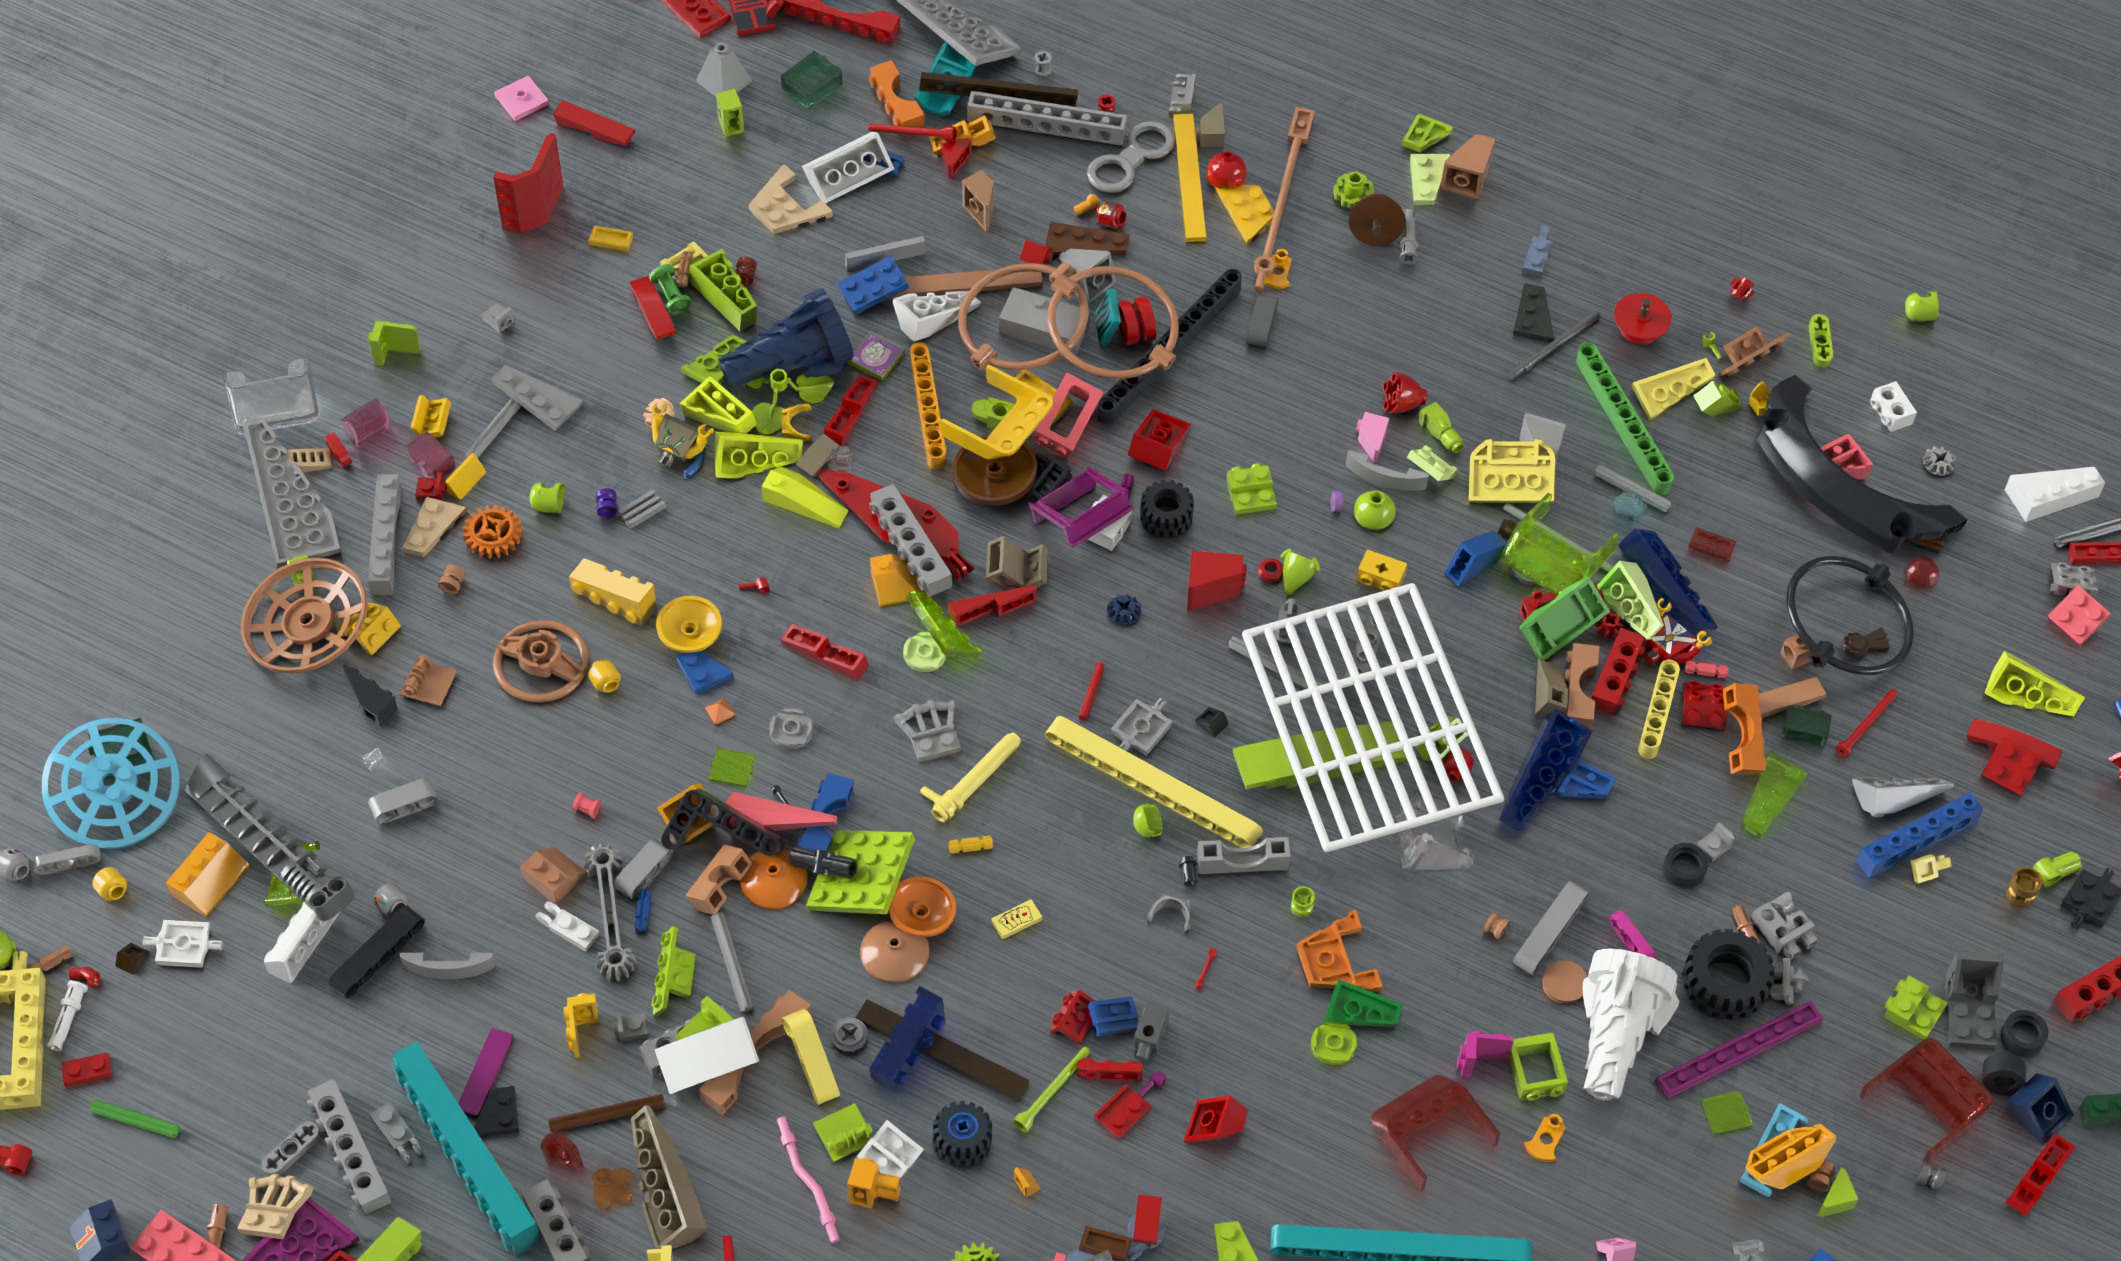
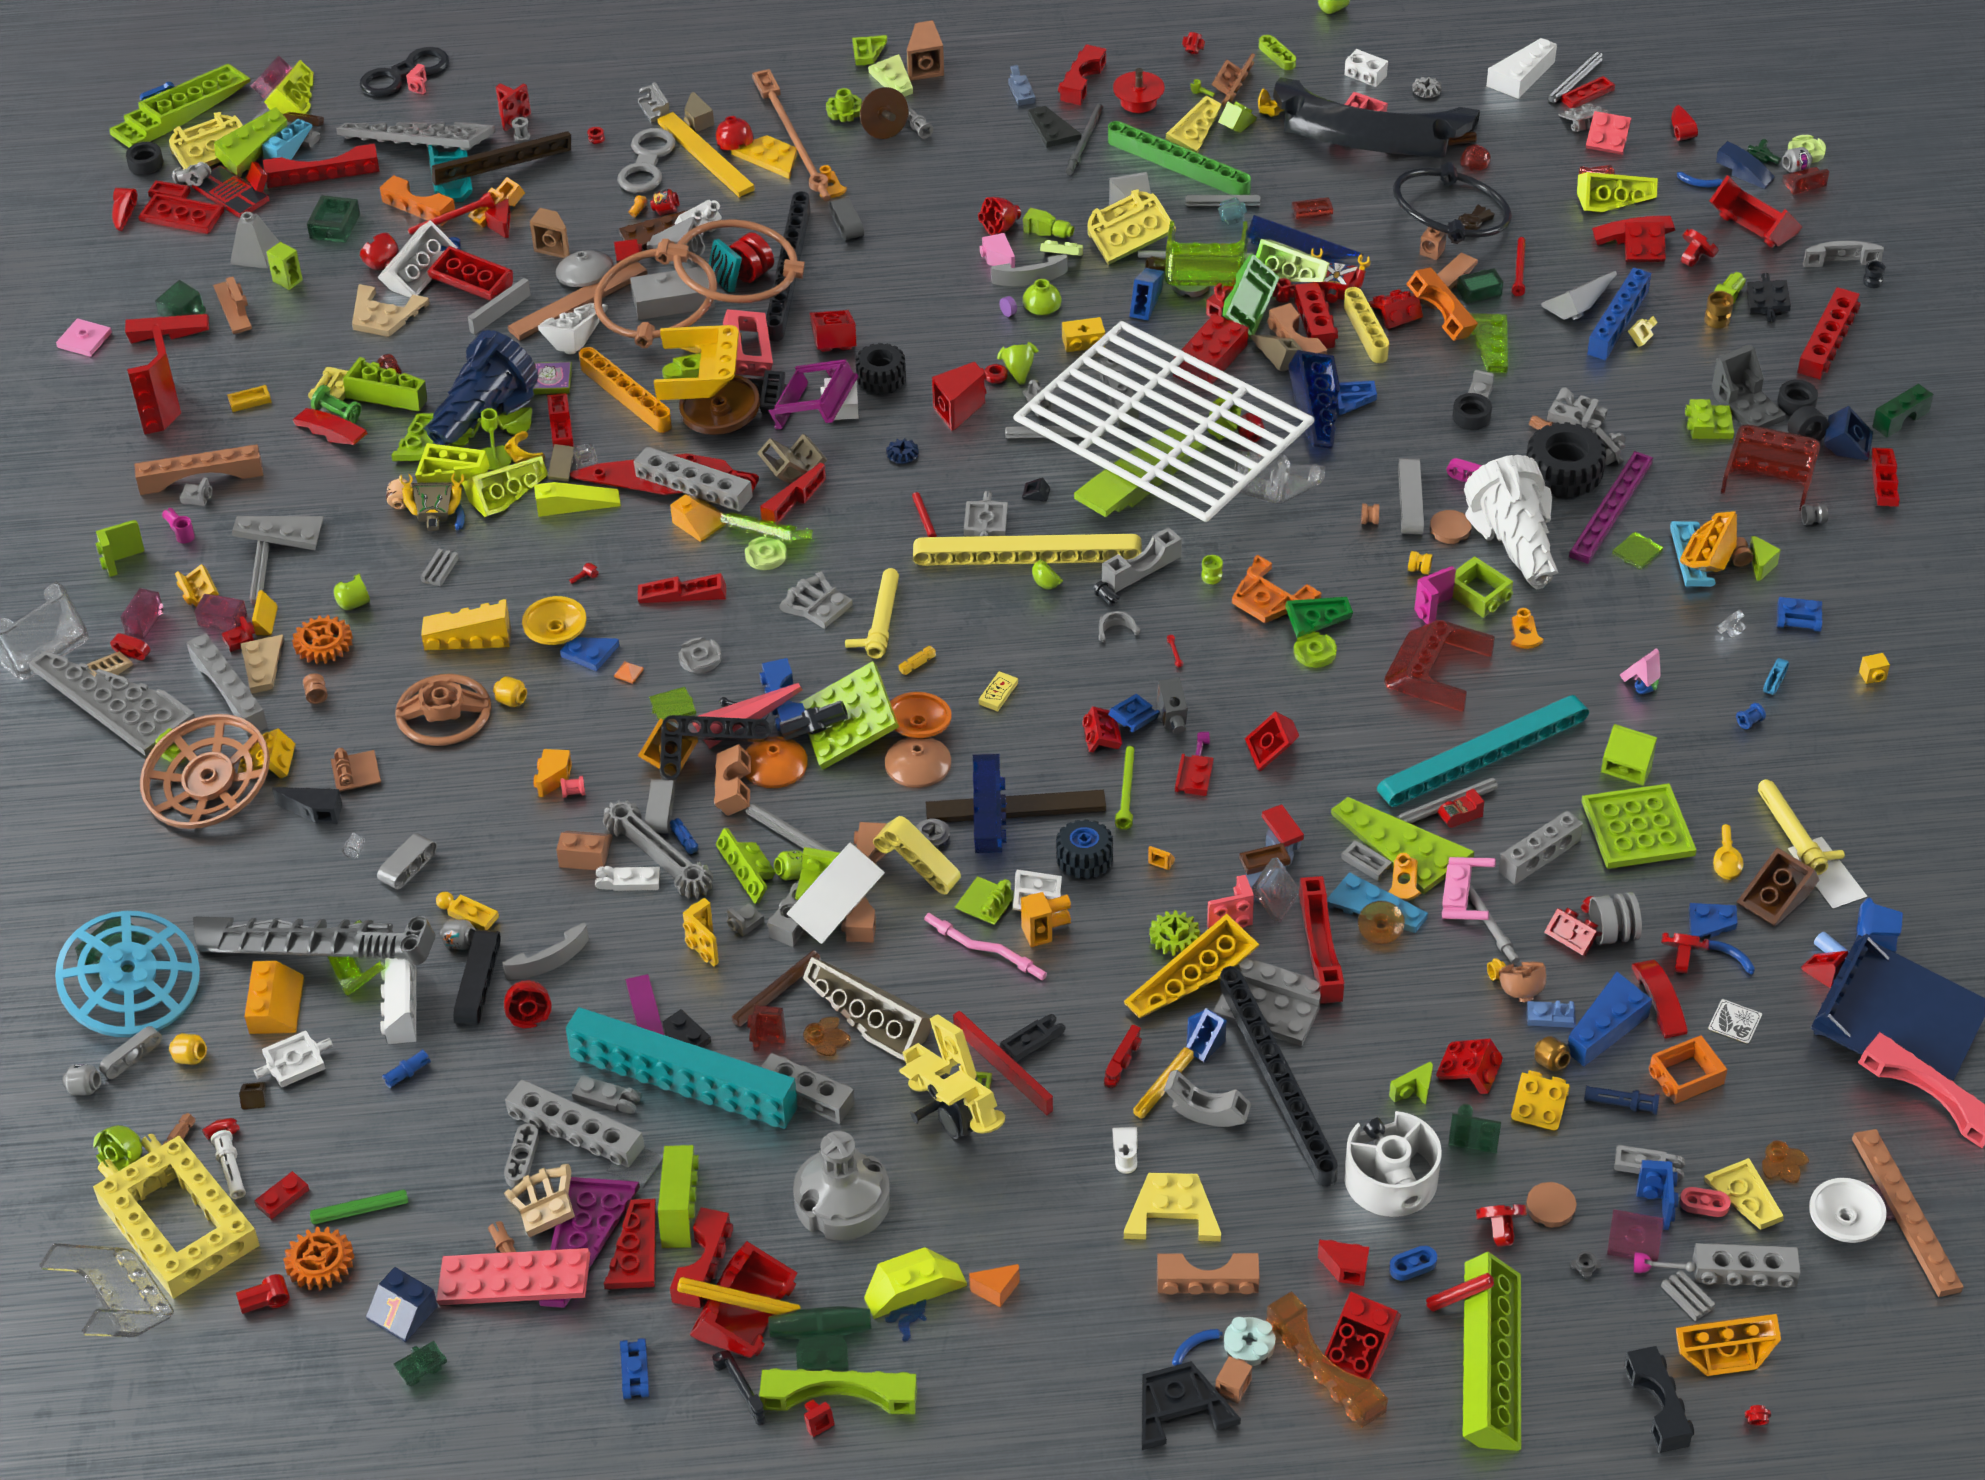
camera: 30 degrees left, 10 degrees down
dark purple wheel [595,488,618,518] -> none
nougat axle [676,251,693,288] -> none
blue plate [837,256,909,315] -> none
light grey brick [967,91,1127,146] -> none
red hinge [1077,1058,1143,1082] -> none
lime plate [1226,463,1277,515] -> none
coral axle [1685,661,1728,678] -> none
none -> nougat arch [134,444,263,495]
none -> clear green torso [155,280,206,317]
none -> dark pink pin [162,508,195,544]
none -> nougat bracket [213,276,252,334]
none -> orange gear [283,1227,355,1290]
none -> red cylinder [359,232,399,271]
none -> blue pin [382,1049,431,1088]
none -> red brick [427,246,513,301]
none -> yellow plate [436,891,499,930]
none -> red bracket [496,83,531,131]
none -> red cylinder [504,980,552,1029]
none -> light orange slope [534,749,572,797]
none -> light grey dish [556,250,613,287]
none -> white brick [675,199,722,236]
none -> lime head [774,850,803,881]
none -> red arch [1058,44,1106,105]
none -> red brick [1173,314,1248,387]
none -> yellow wheel [1408,551,1433,575]
none -> clear red cone [1579,165,1615,175]
none -> red tile [1681,229,1719,267]

